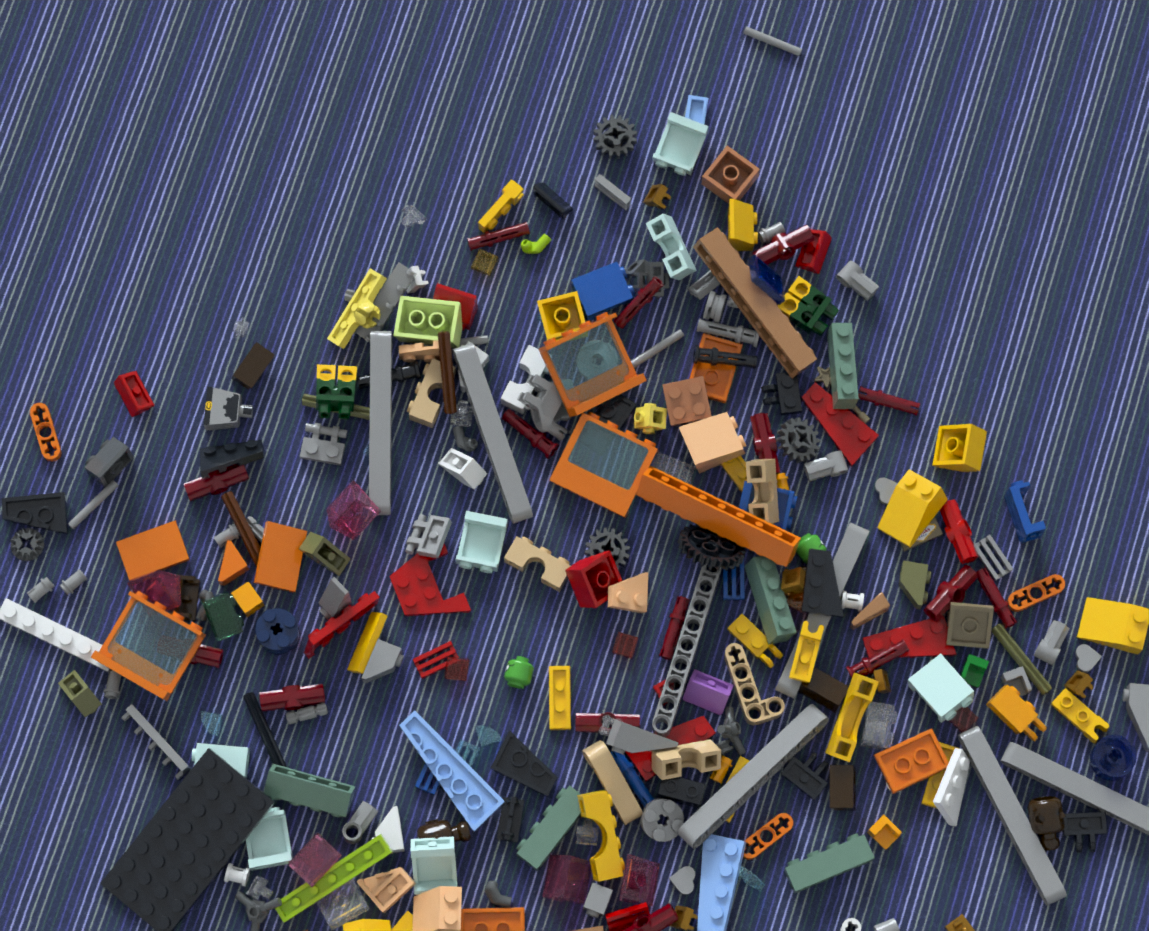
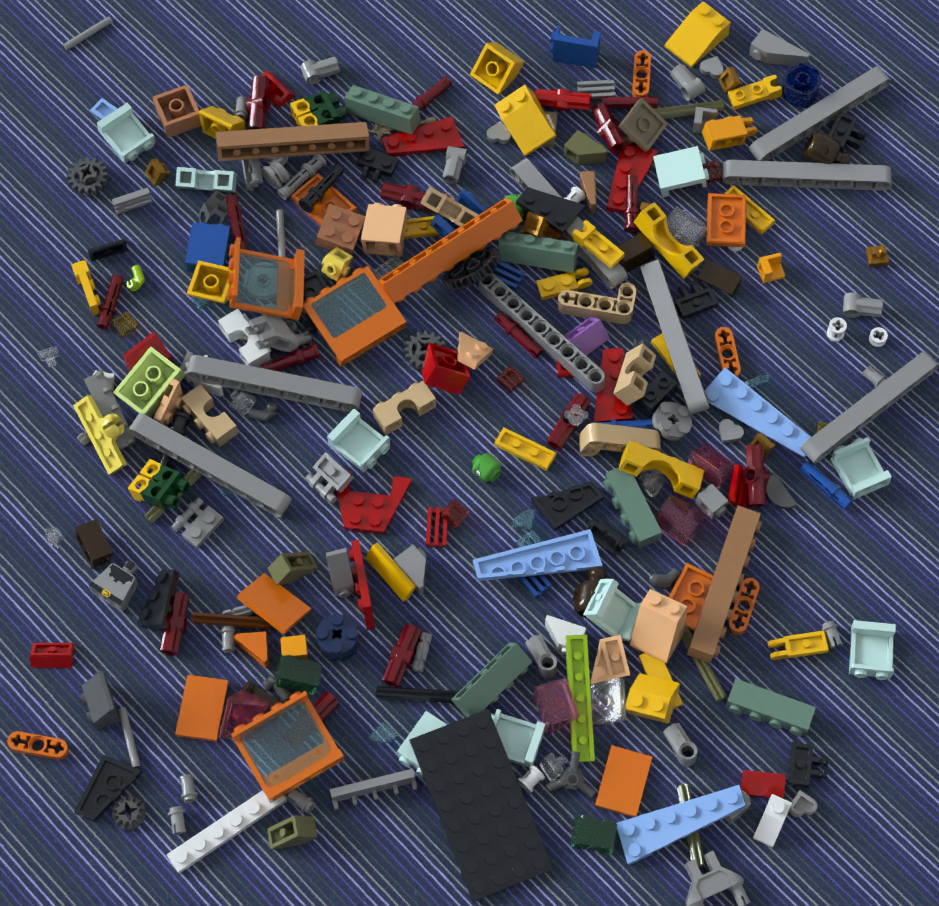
camera: 60 degrees left, 10 degrees down
clear pink slope [326,480,381,540] -> none
reddish brown axle [438,331,457,414] -> none
white slope [438,448,487,489] -> none
light grey slope [606,720,678,755] -> none
light orange pin [709,755,733,784] -> none
dark grey piece [717,706,746,755] -> none
clear blue tile [748,254,785,305] -> none
dark grey gear [776,417,821,463] -> none
sand green brick [784,833,875,894] -> none
white wing [933,748,970,826] -> none
green panel [960,654,989,688] -> none

